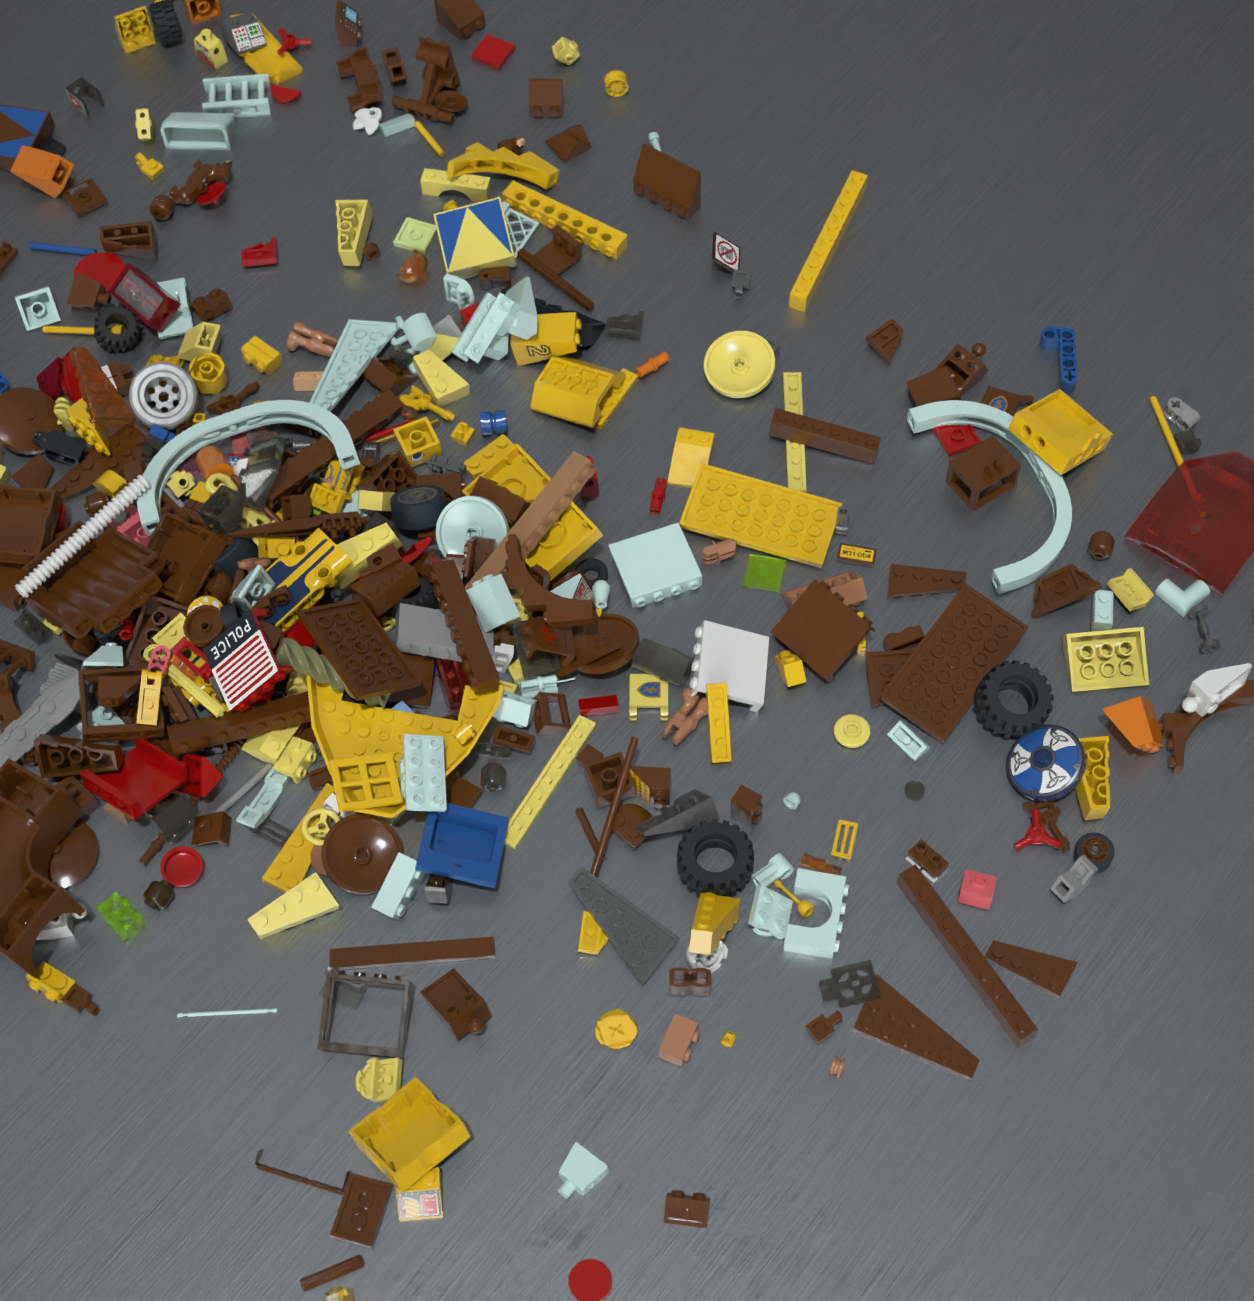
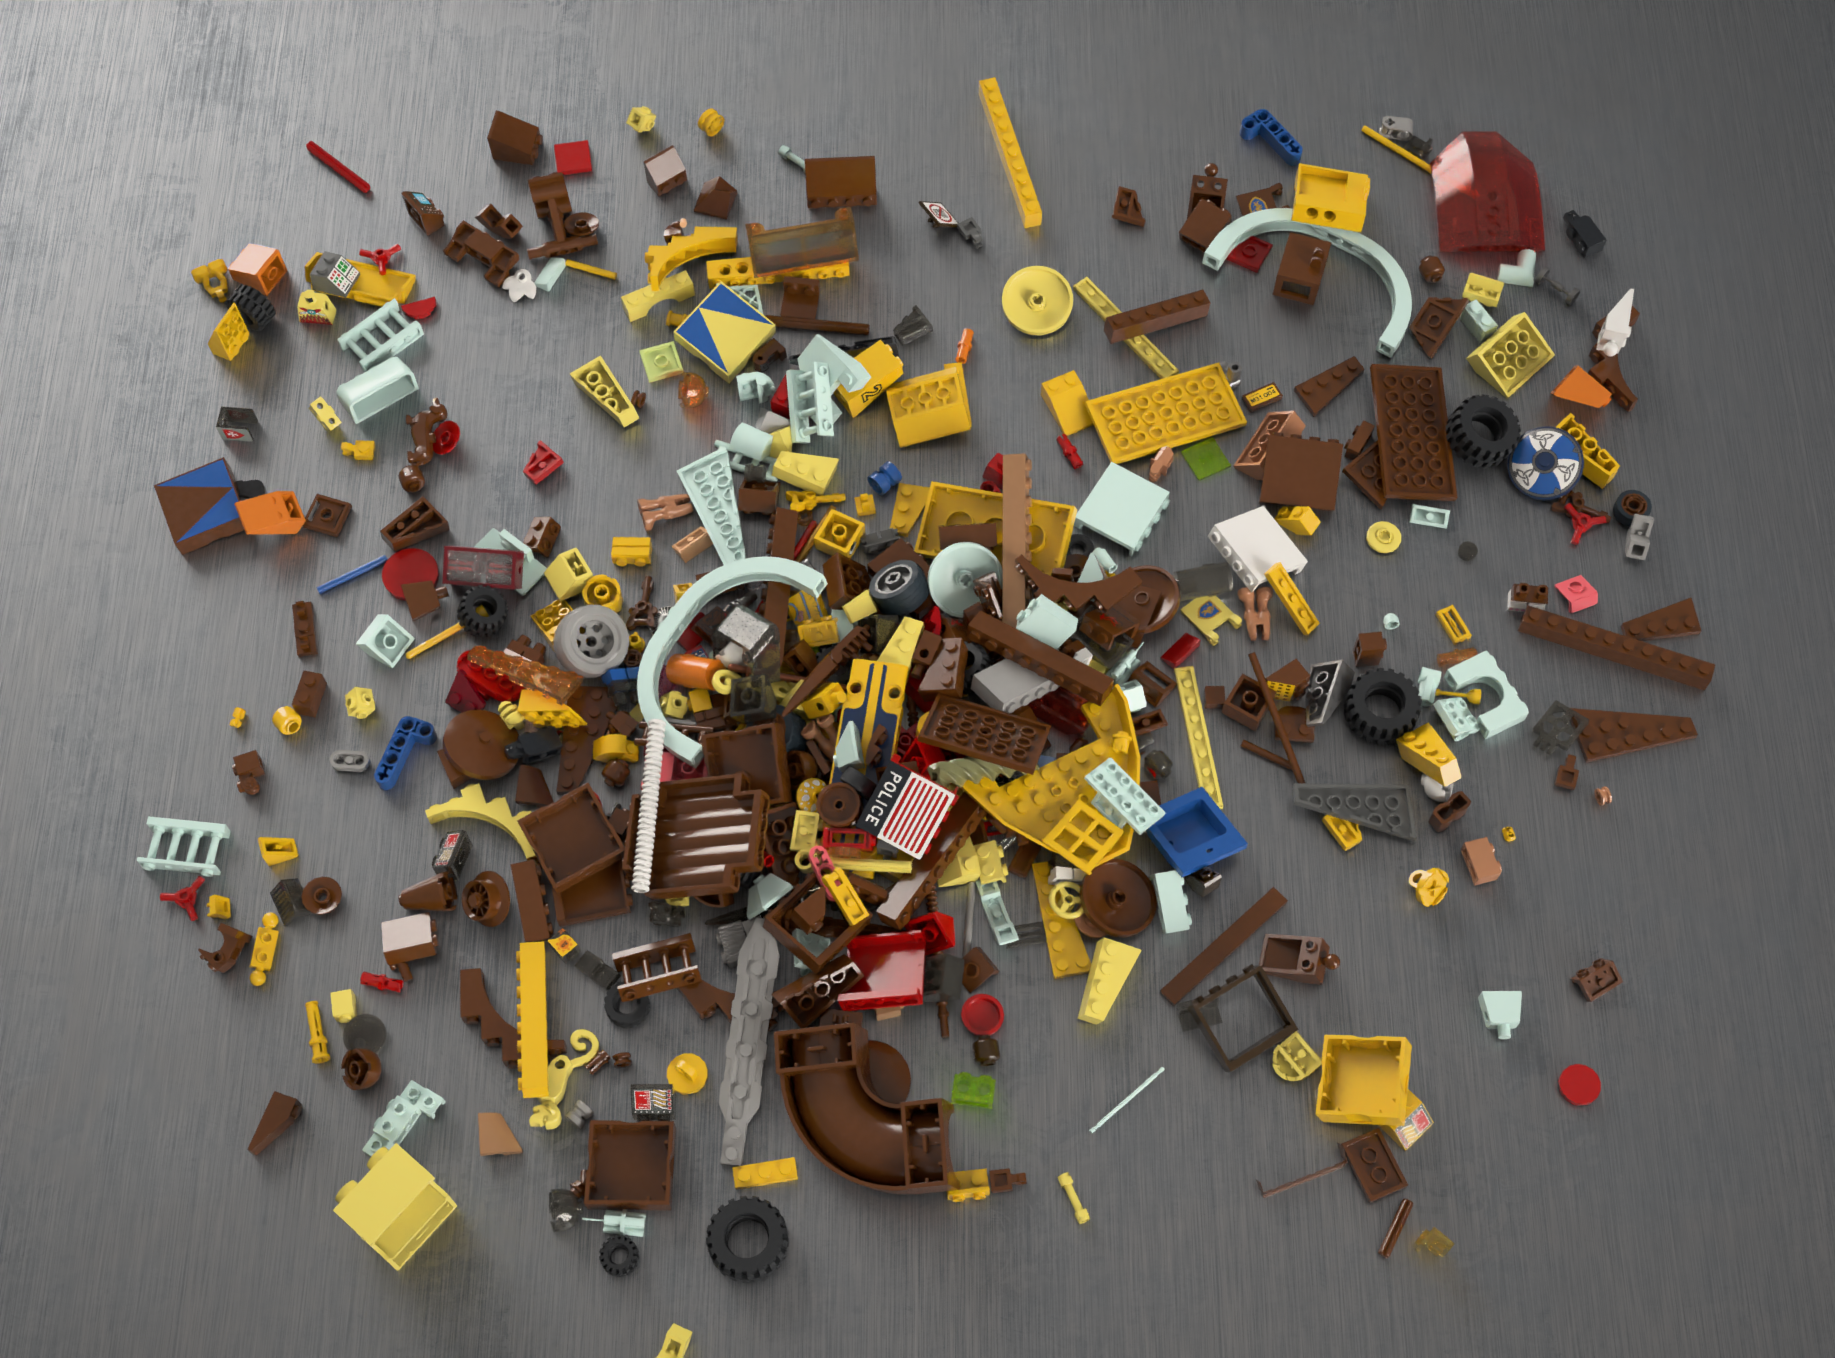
camera: 40 degrees left, 5 degrees up
none -> windscreen [745,207,859,278]
none -> light yellow bar [1057,1172,1090,1224]

